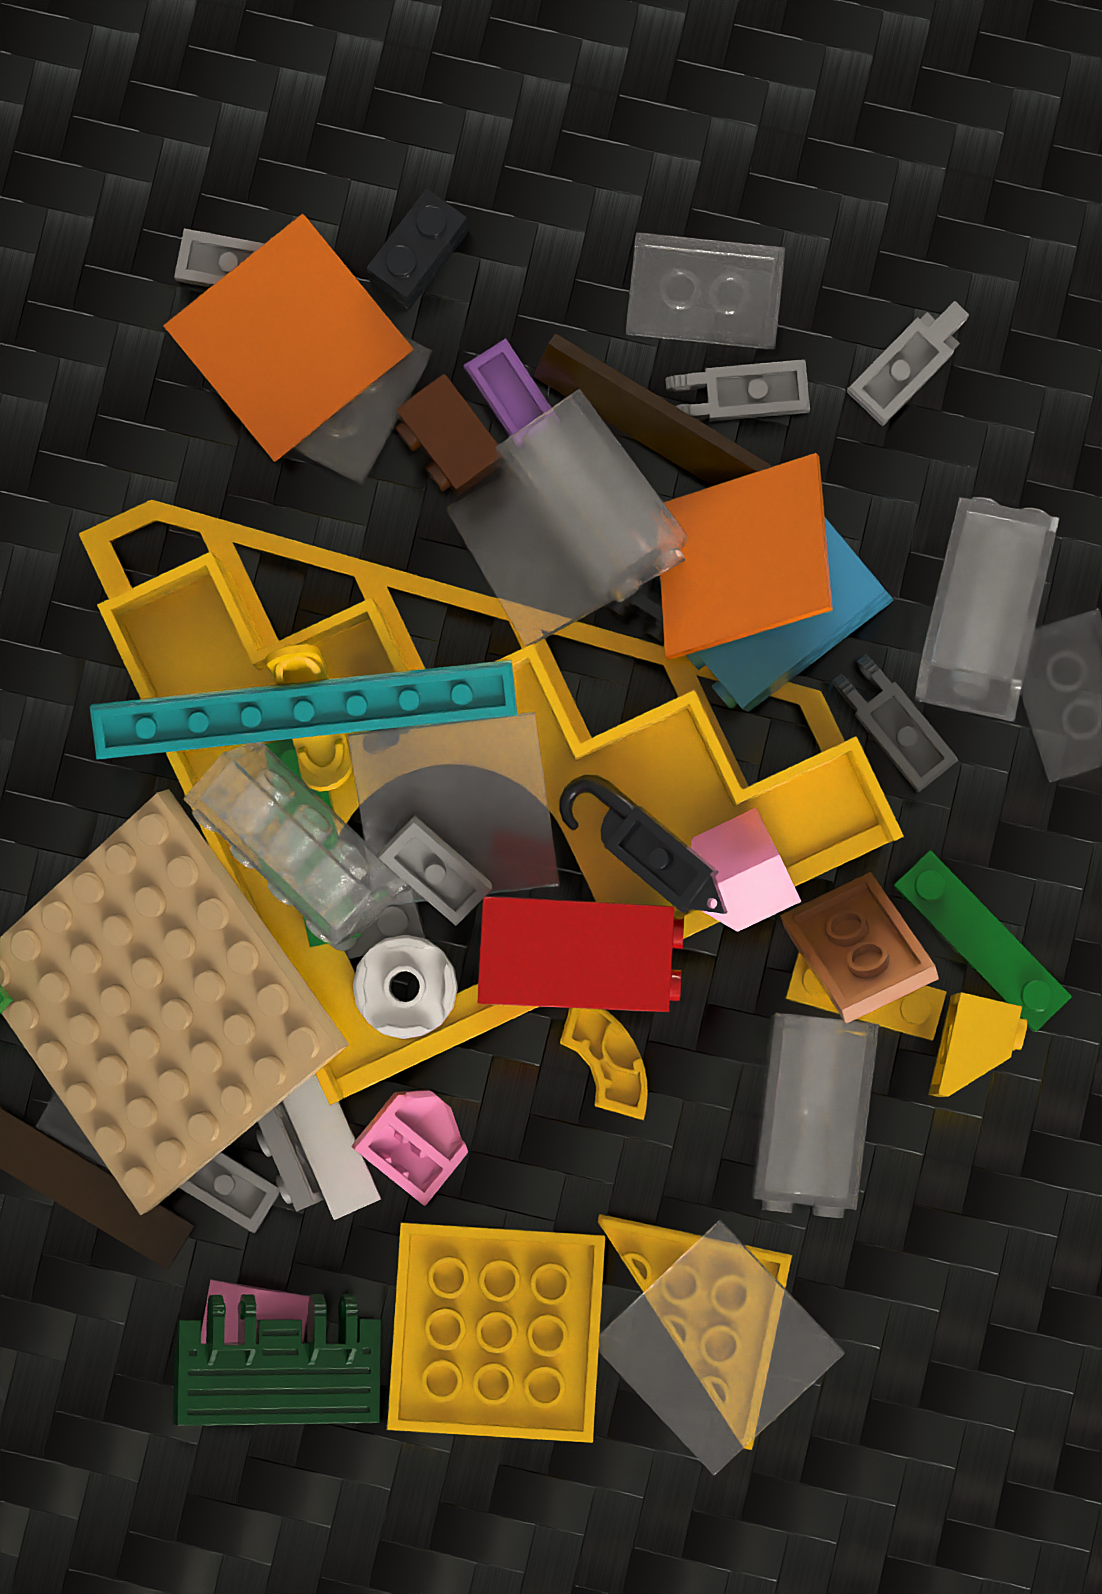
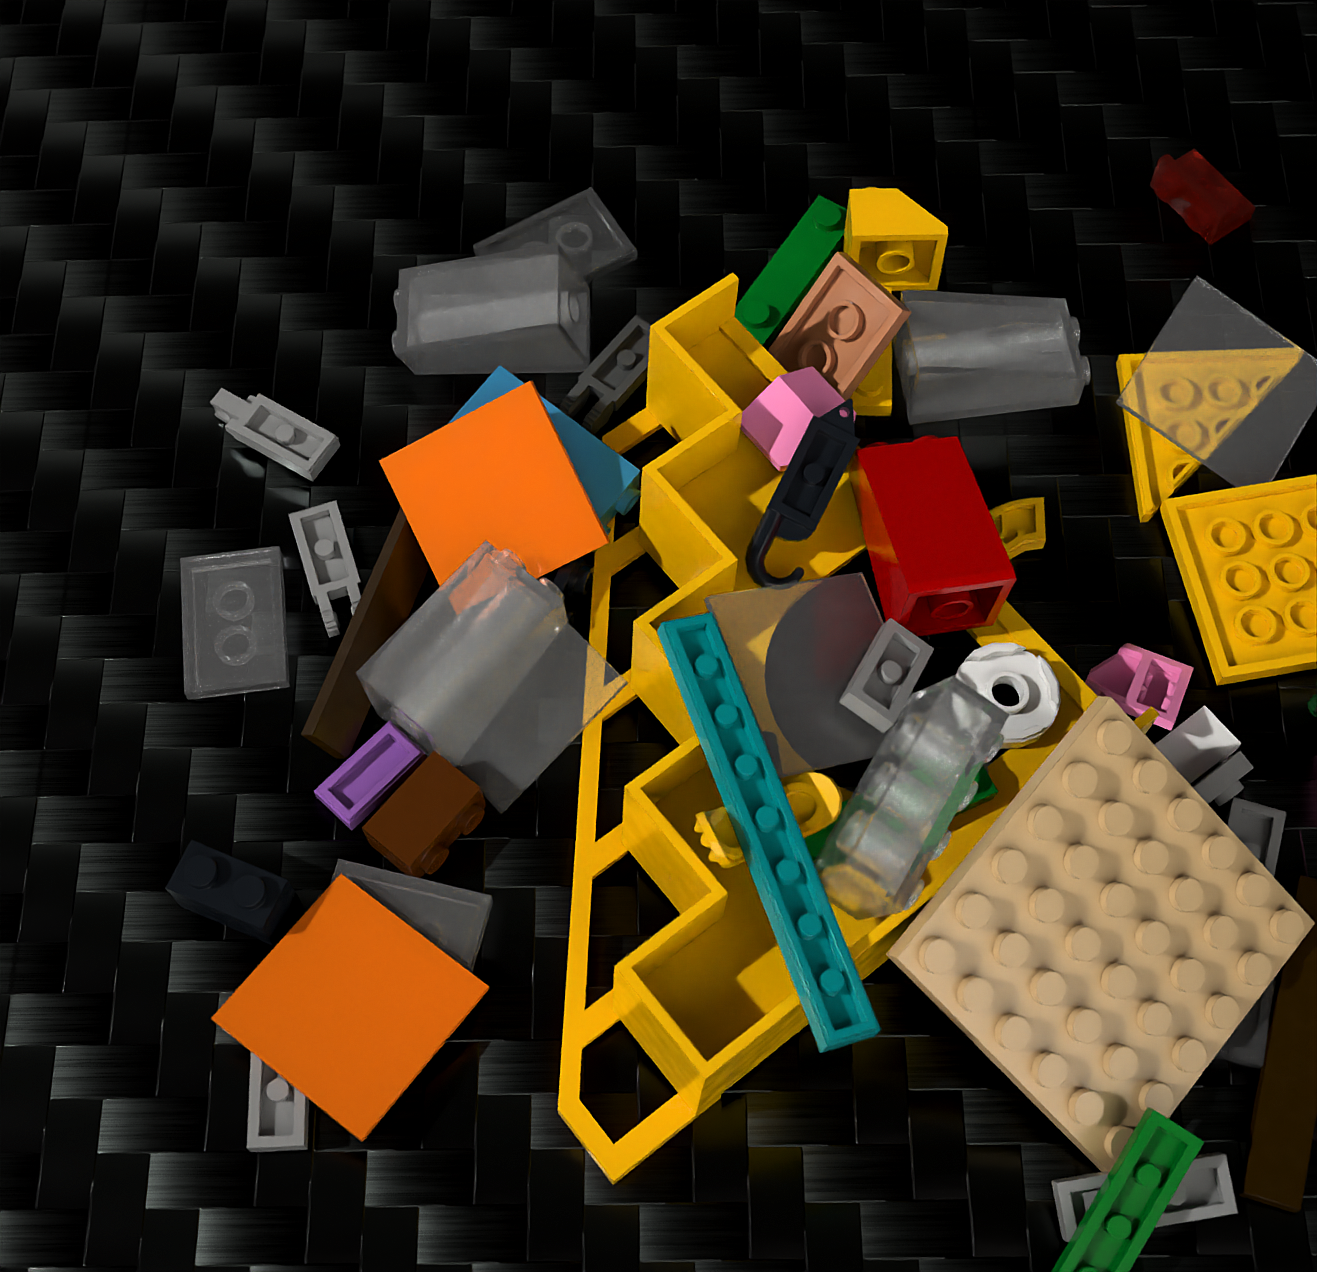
camera: 105 degrees left, 20 degrees down
none -> clear red bracket [1150,149,1256,245]

